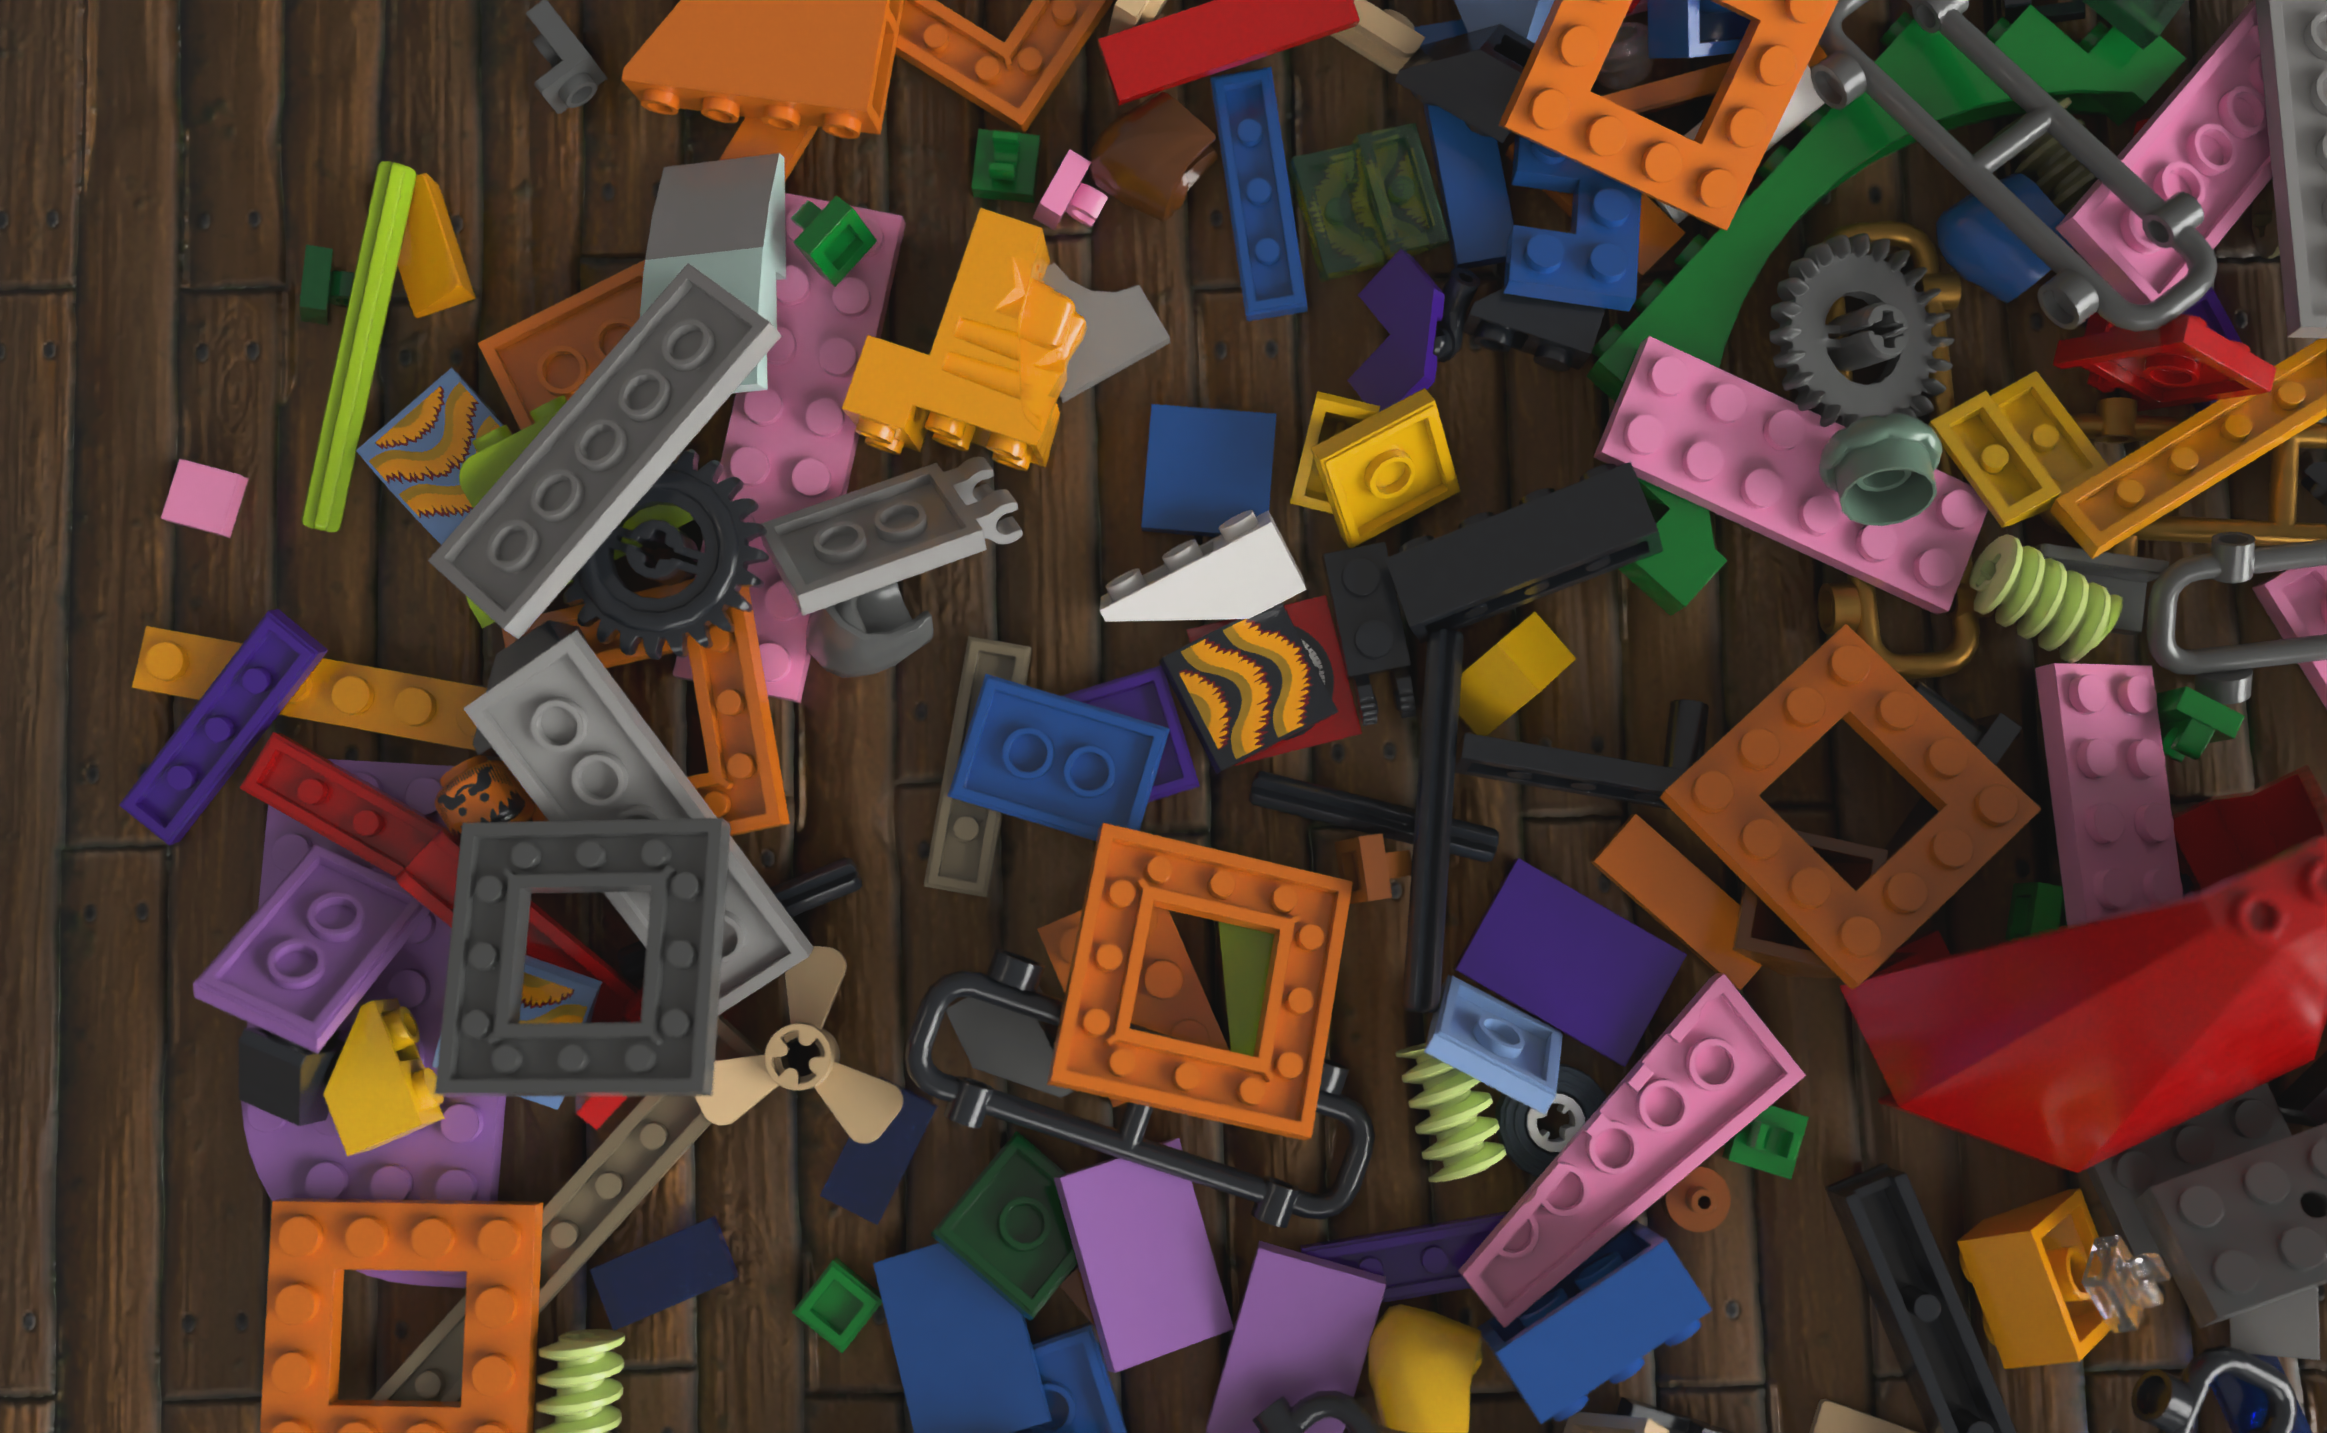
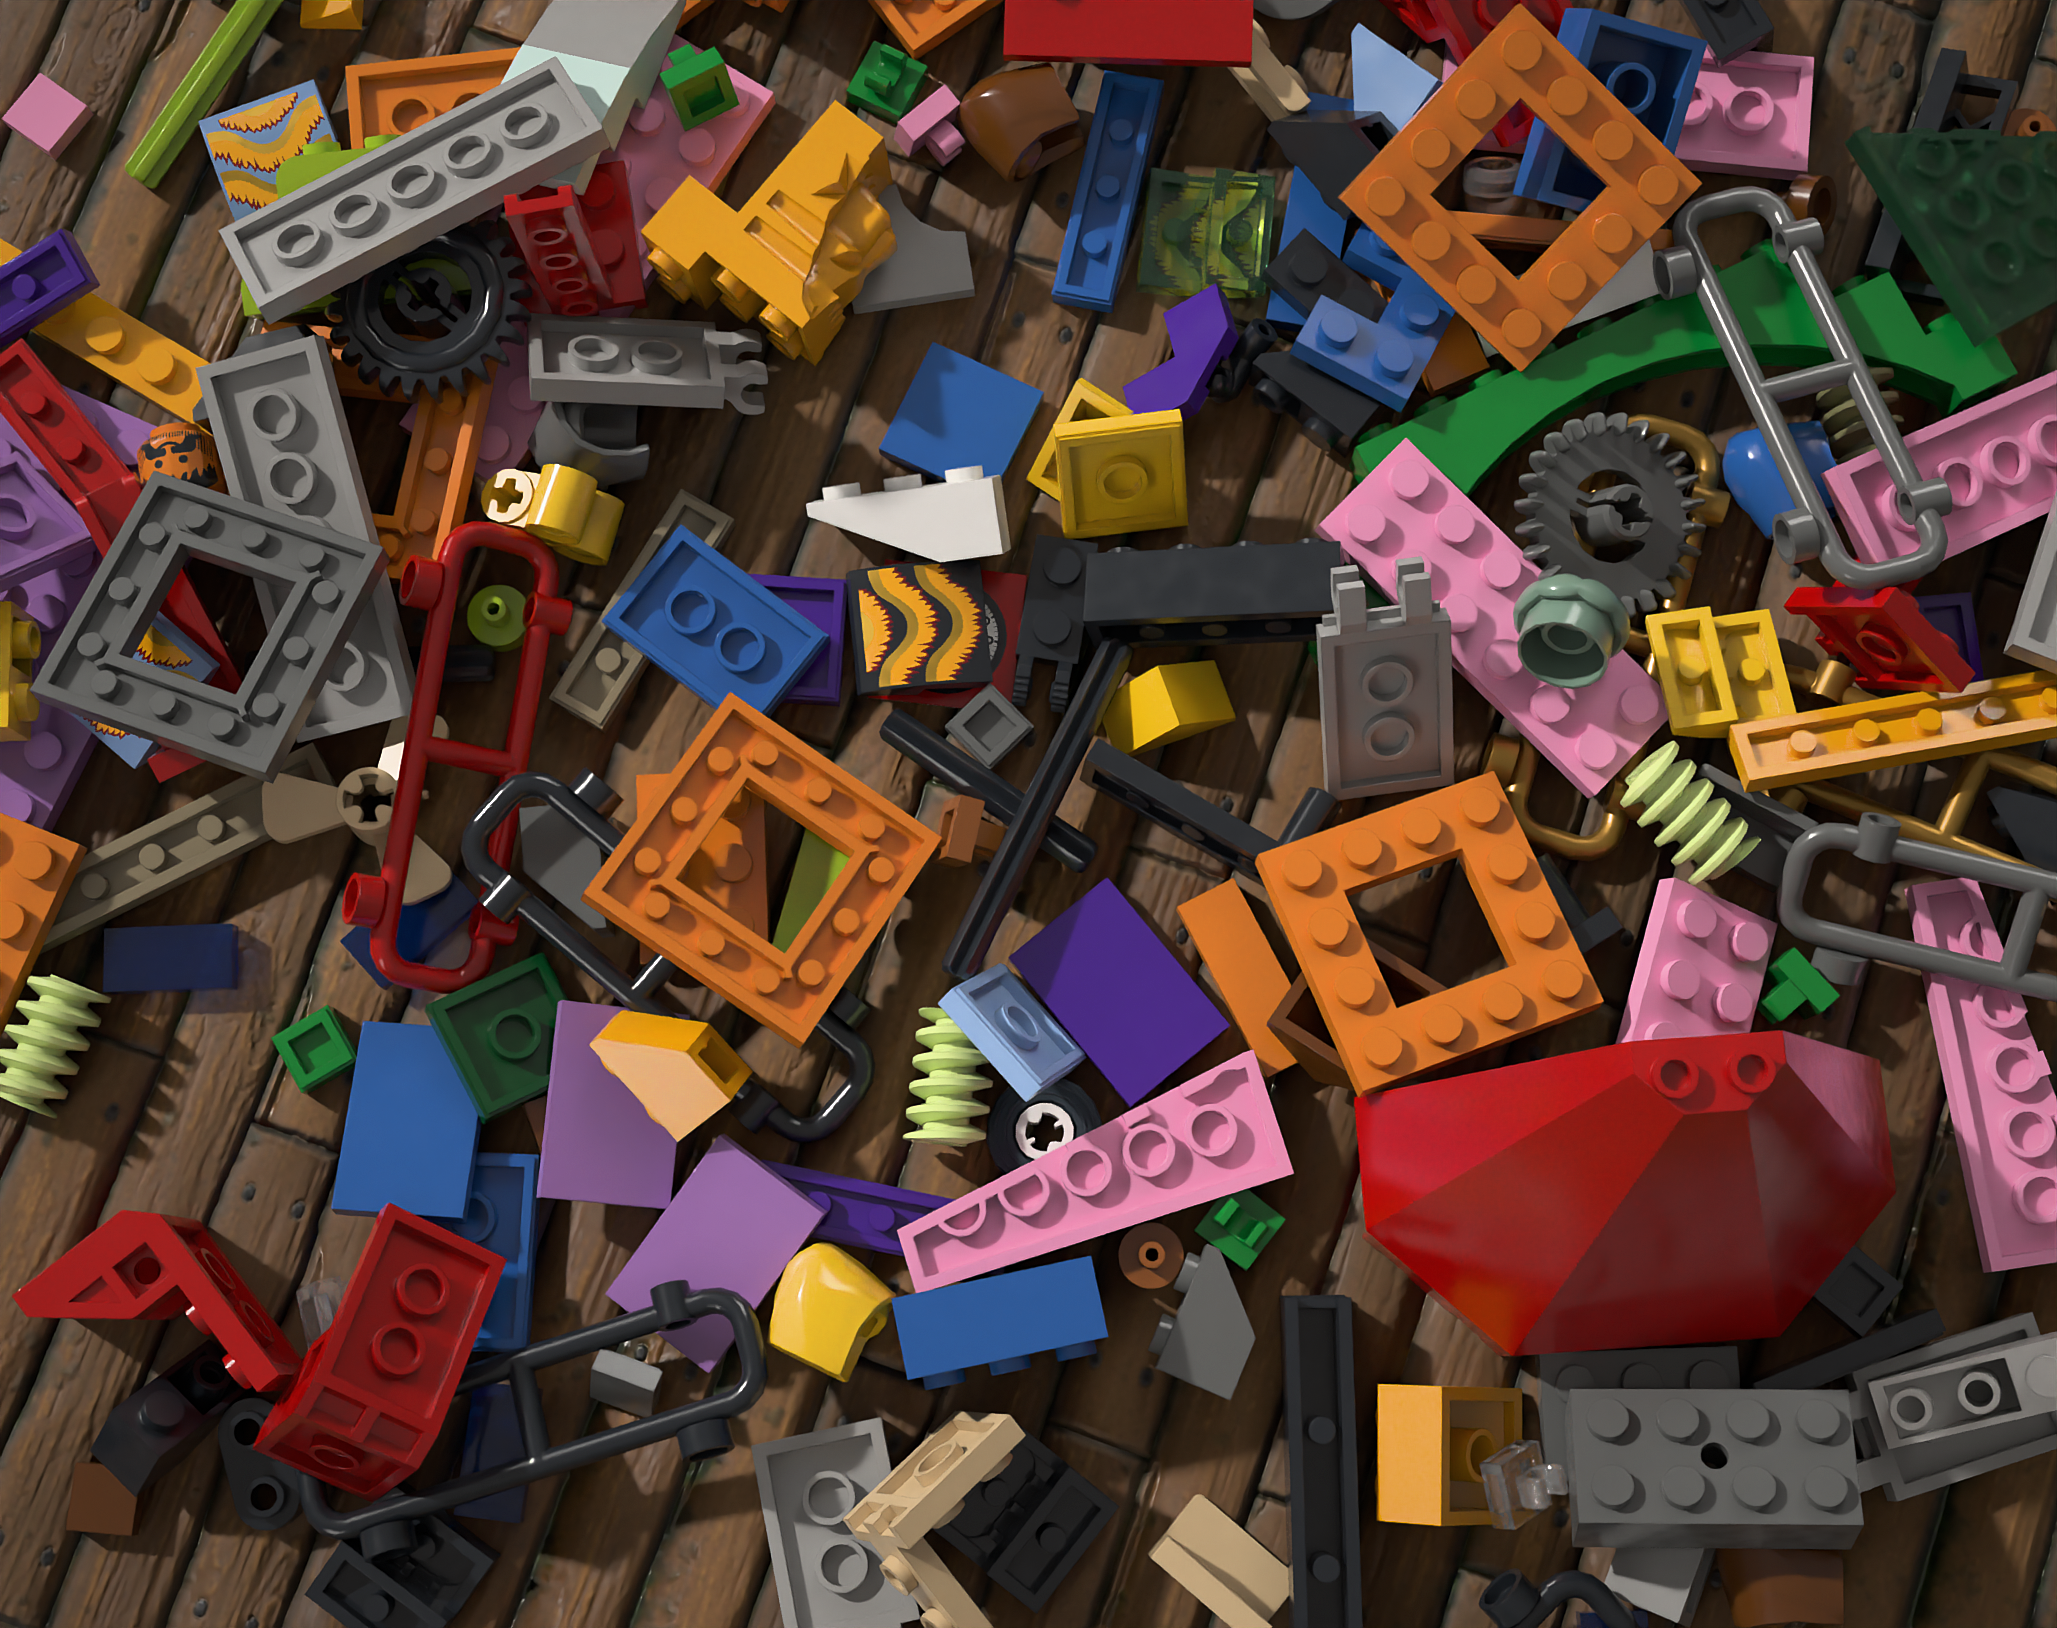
camera: 20 degrees right, 5 degrees down
none -> red bar [342,521,573,994]
none -> lime tile [467,585,526,652]
none -> yellow piece [481,464,625,566]
none -> red bracket [504,160,648,327]
none -> light orange slope [589,1010,753,1142]
none -> dark grey tile [945,683,1034,771]
none -> dark grey slope [1148,1244,1256,1400]
none -> black plate [1260,227,1389,324]
none -> light grey tile [1316,556,1454,800]

